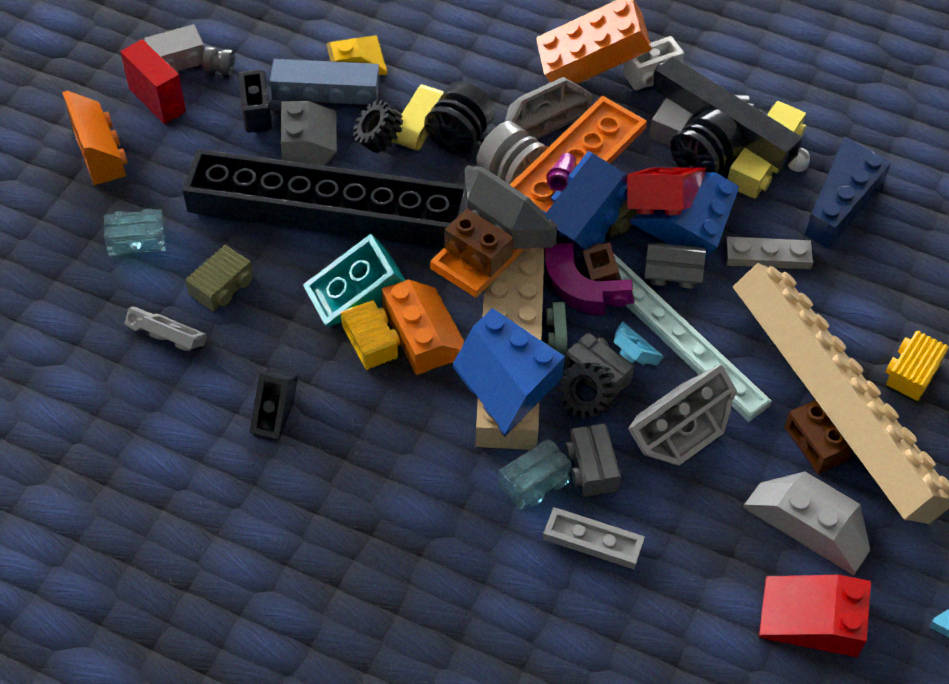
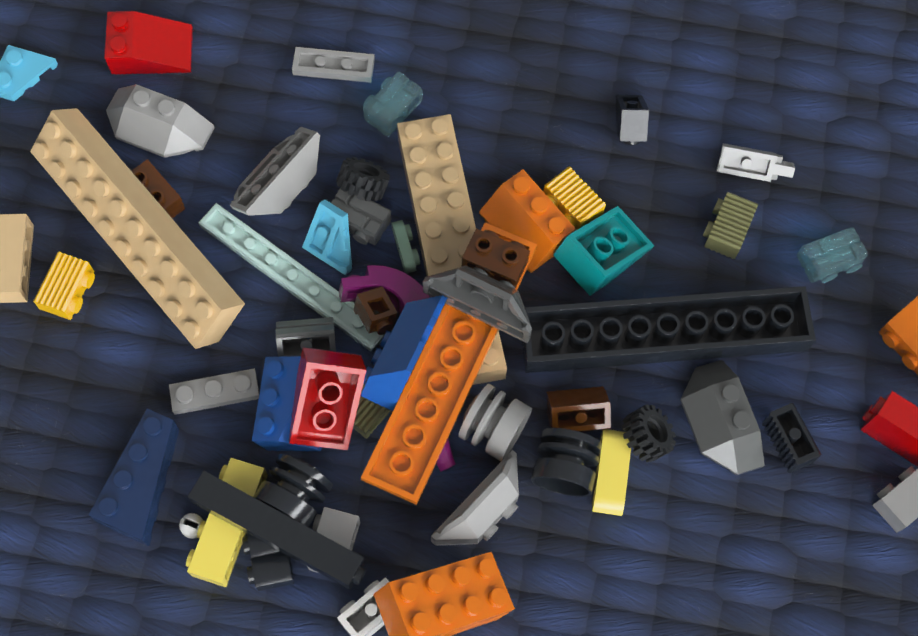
camera: 165 degrees right, 15 degrees up
dark grey wheel [202,46,235,76] -> none
sand blue brick [270,59,379,105] -> none
yellow slope [327,35,387,76] -> none
blue wedge [453,308,565,437] -> none
magenta cone [546,153,576,192] -> none
dark grey brick [565,424,621,497] -> none
none -> reddish brown brick [547,386,611,431]

